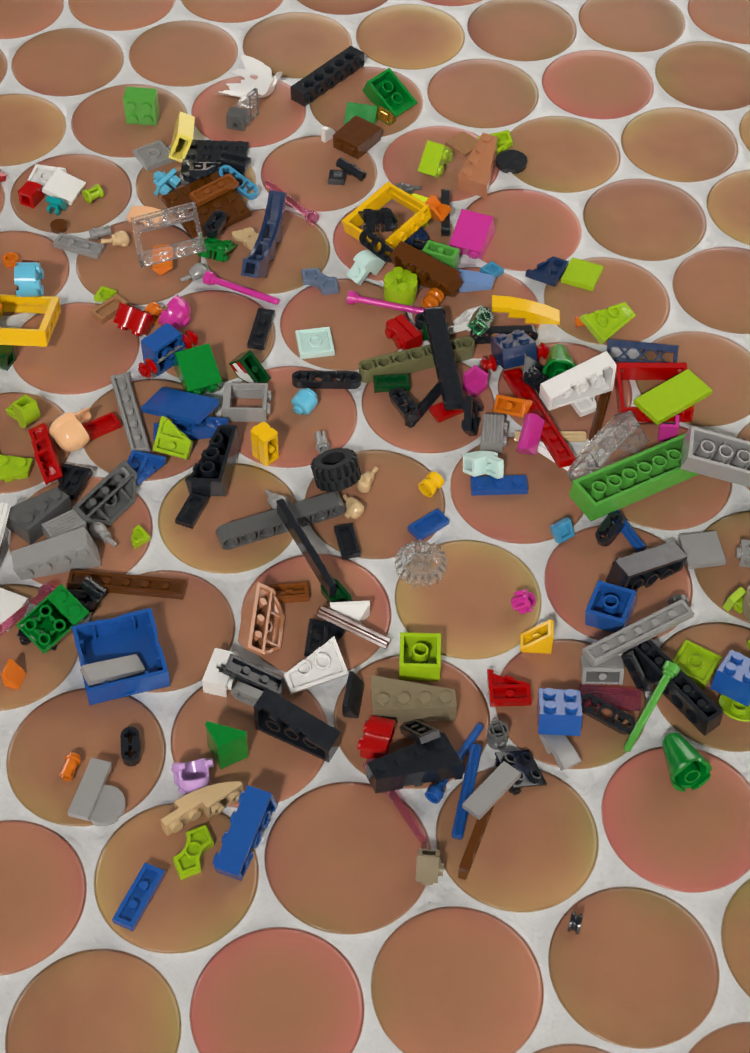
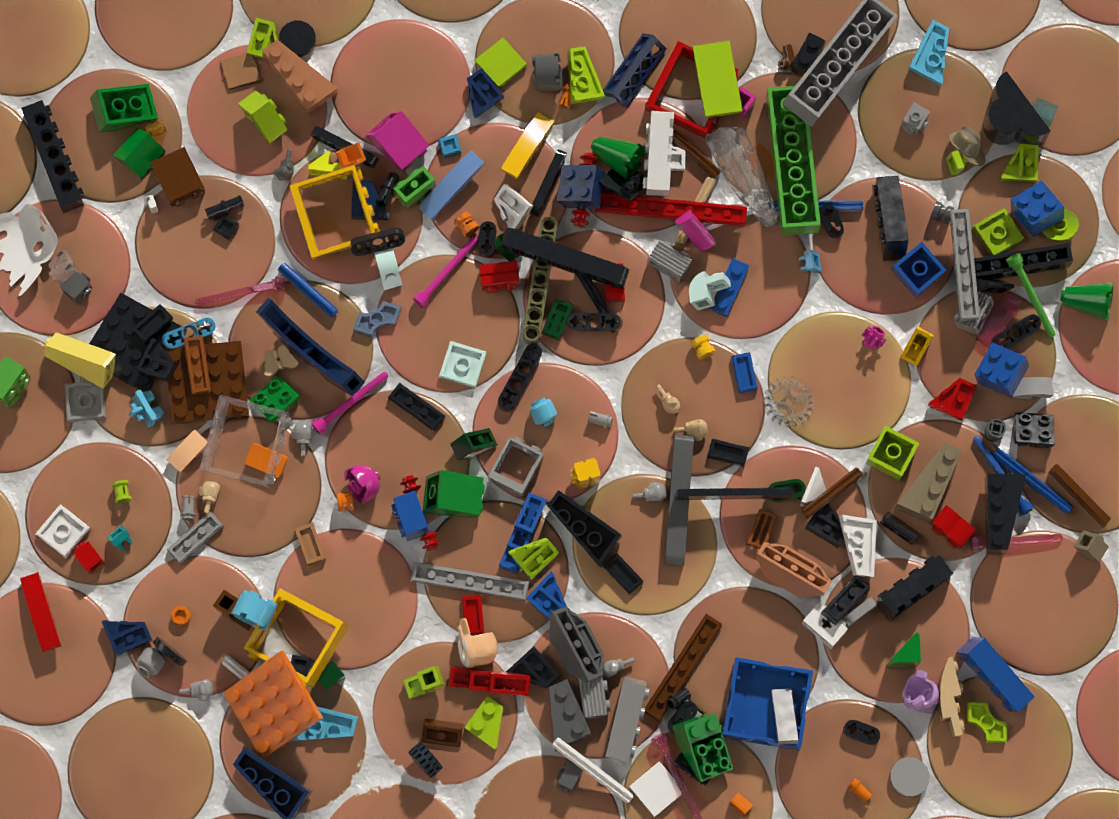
camera: 65 degrees left, 25 degrees up
white tile [42,169,86,206] -> none
reddish brown tile [50,219,67,234] -> none
light grey tile [67,758,112,821] -> none
lime tile [94,286,117,302] -> none
blue plate [112,863,165,931] -> none
red brick [113,302,154,337] -> none
lime tile [131,524,151,549] -> none
blue tile [141,387,219,425] -> none
black beam [204,210,227,238] -> none
black tyre [311,448,361,492] -> none
black hinge [358,208,398,232] -> none
lime brick [383,267,418,305] -> none
reddish brown wedge [389,241,463,297] -> none
black tile [399,719,441,744] -> none
black wing [461,396,484,436] -> none
dark pink panel [462,365,488,398] -> none
light grey tile [462,761,521,820] -> none
clear green brick [467,306,495,336] -> none
orange slope [493,394,533,418] -> none
light grey tile [678,531,726,569] -> none
none -> blue axle [277,263,338,318]
none -> dark grey brick [532,53,562,92]

